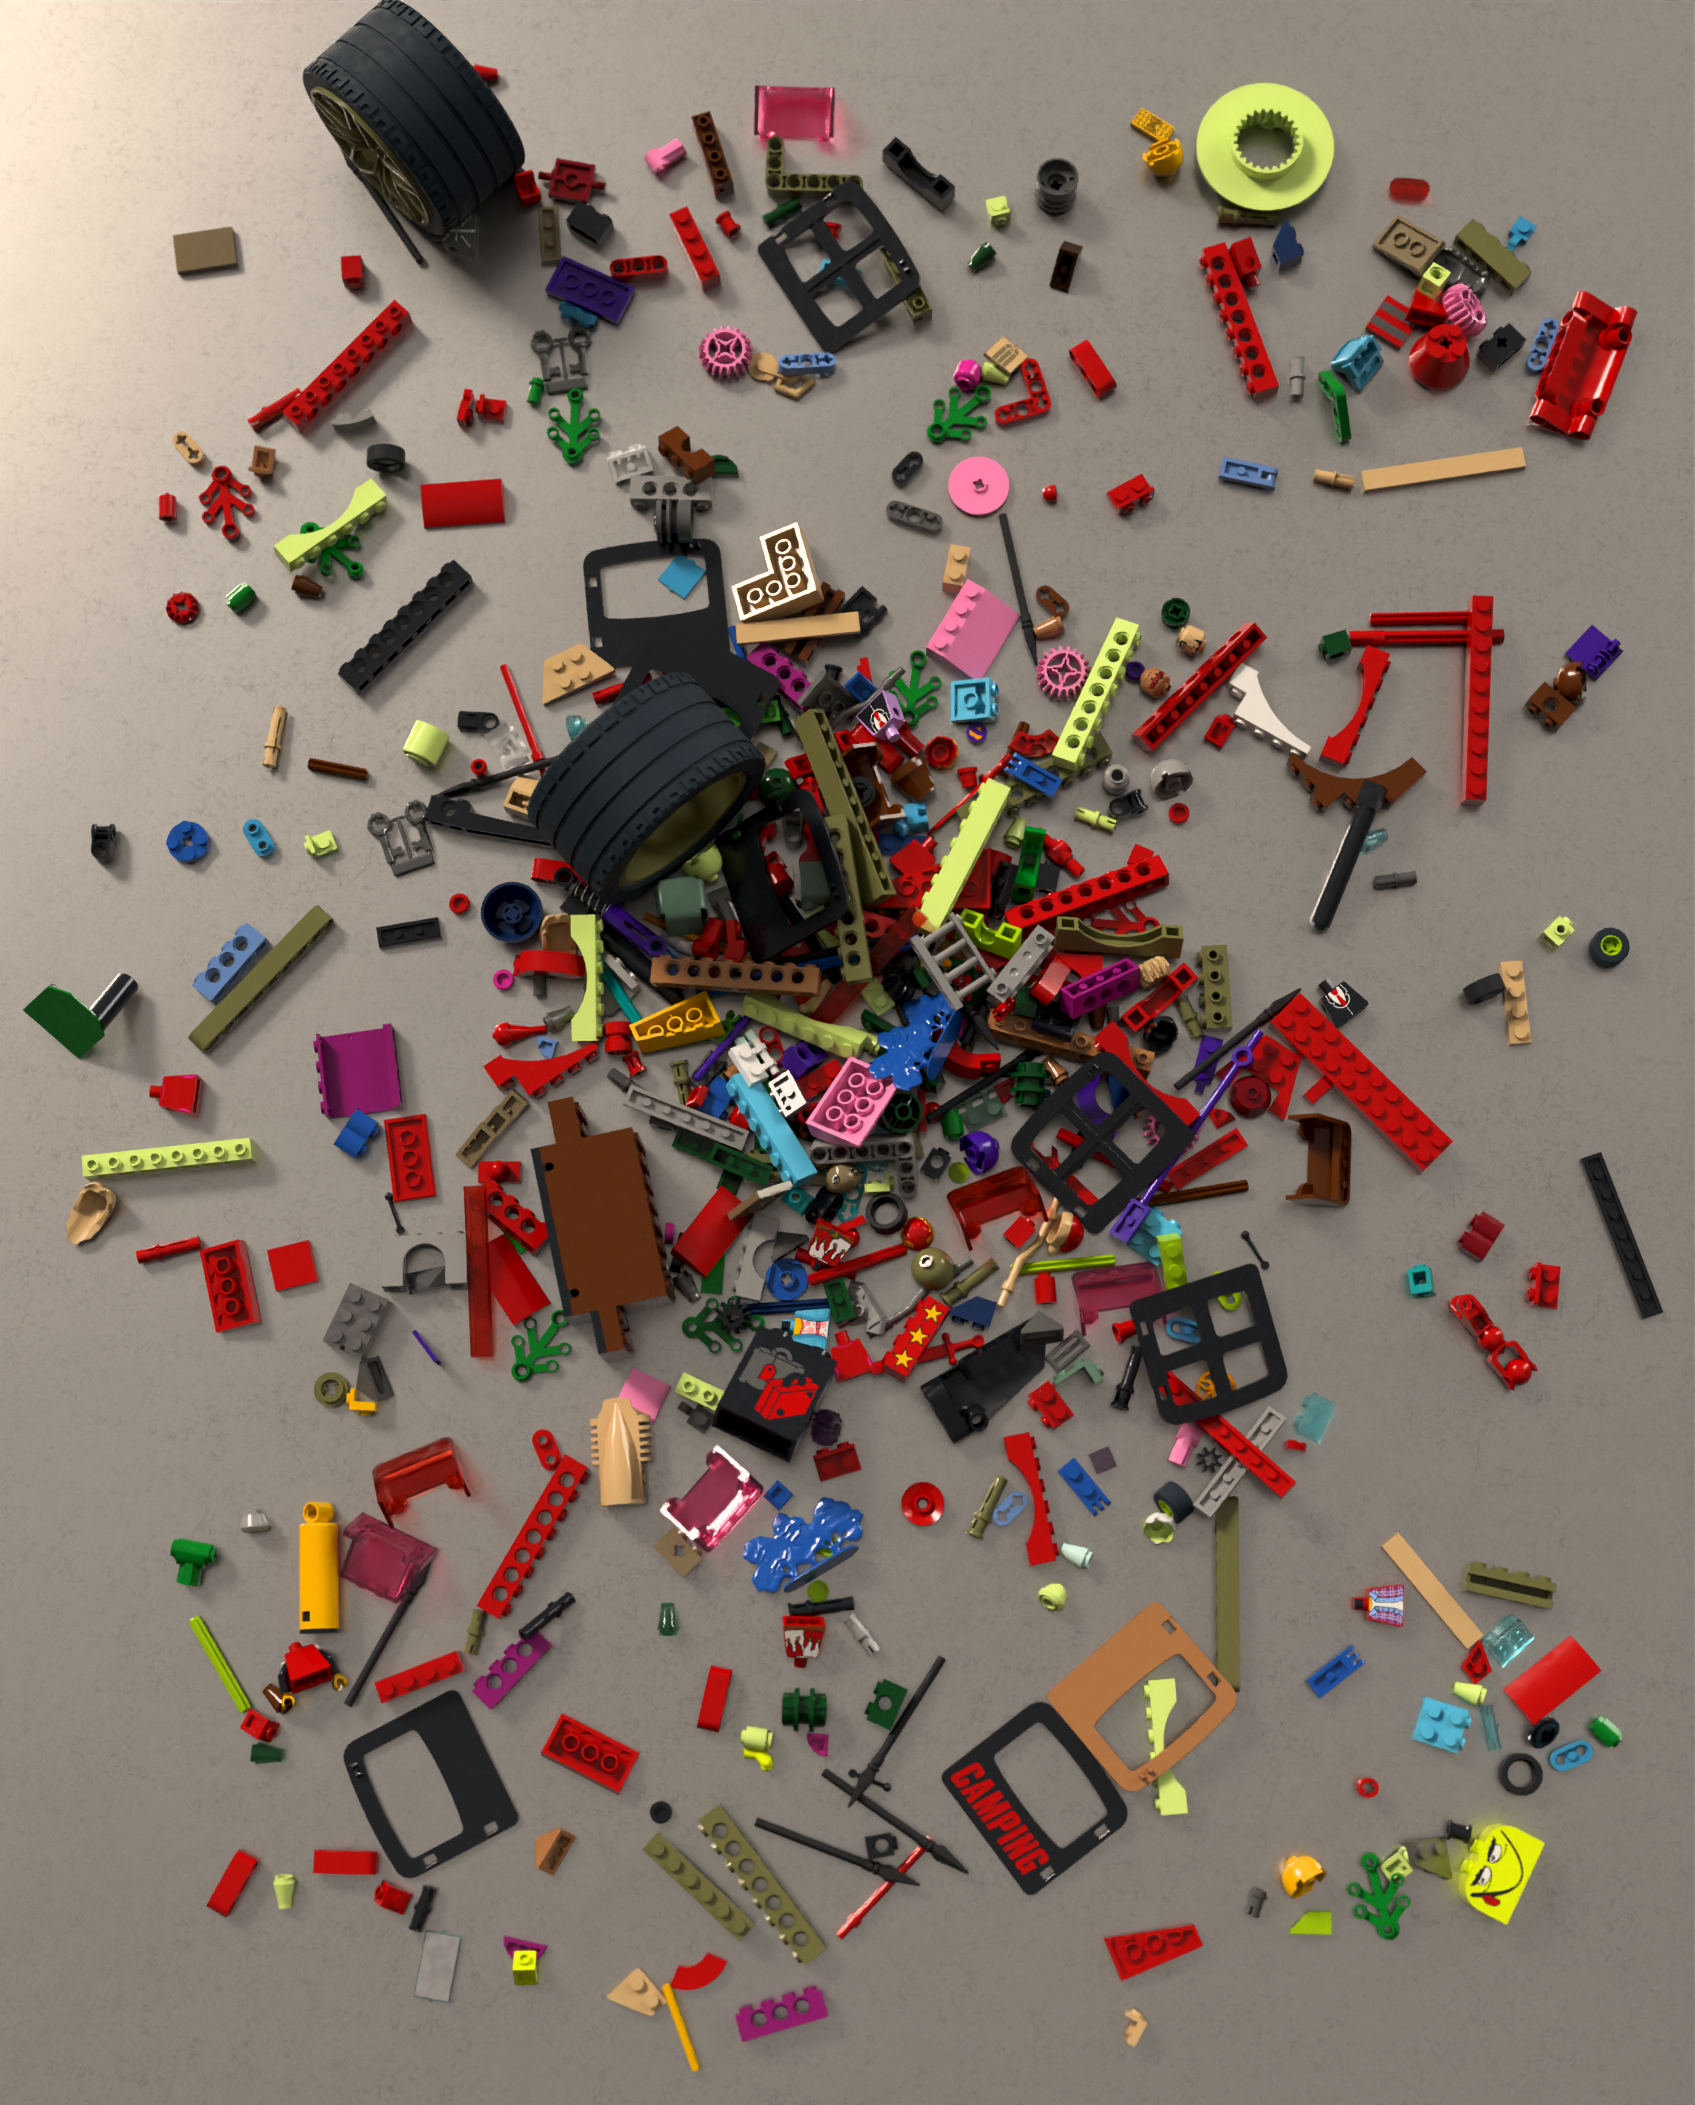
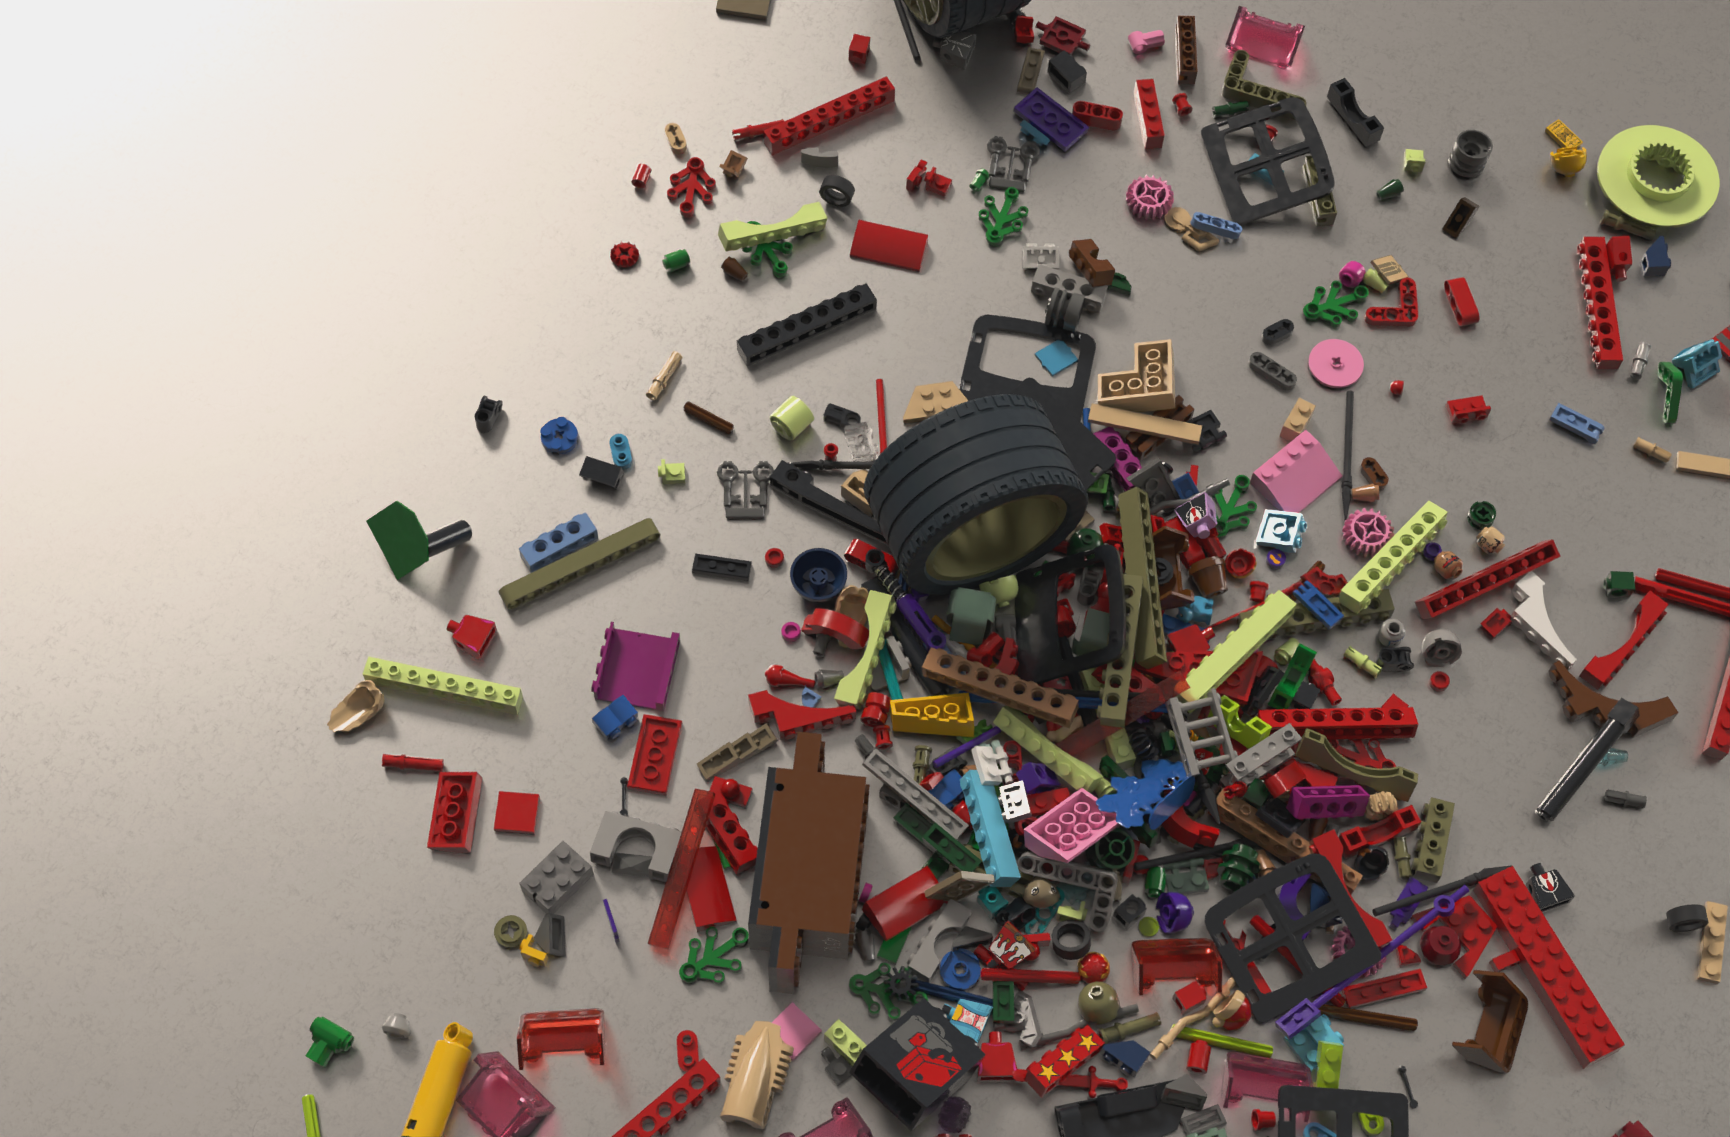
camera: 10 degrees right, 15 degrees down
none -> black hinge [579,456,624,488]

